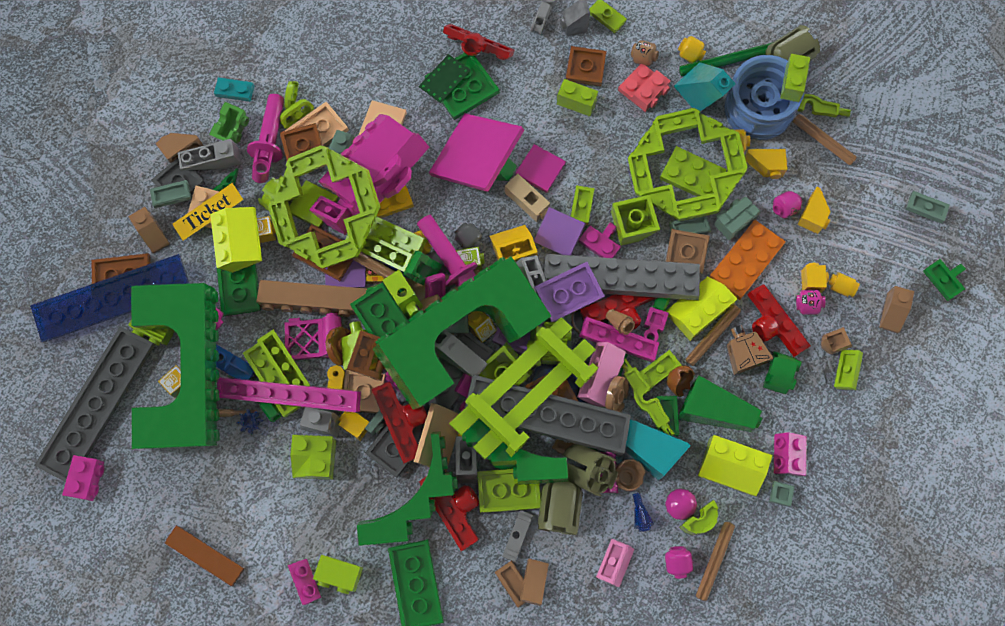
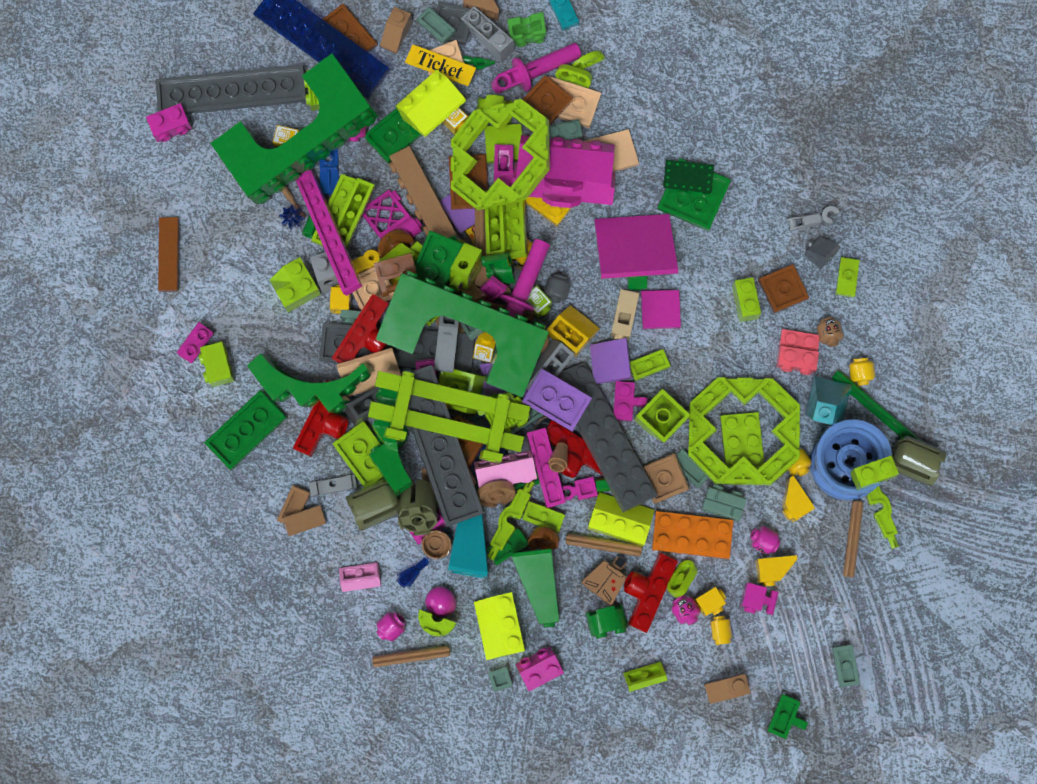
camera: 55 degrees right, 5 degrees up
red plate [443,24,515,60] -> none
medium nougat plate [821,327,852,354] -> none
none -> lime plate [667,560,698,597]
none -> dark pink brick [739,583,779,615]

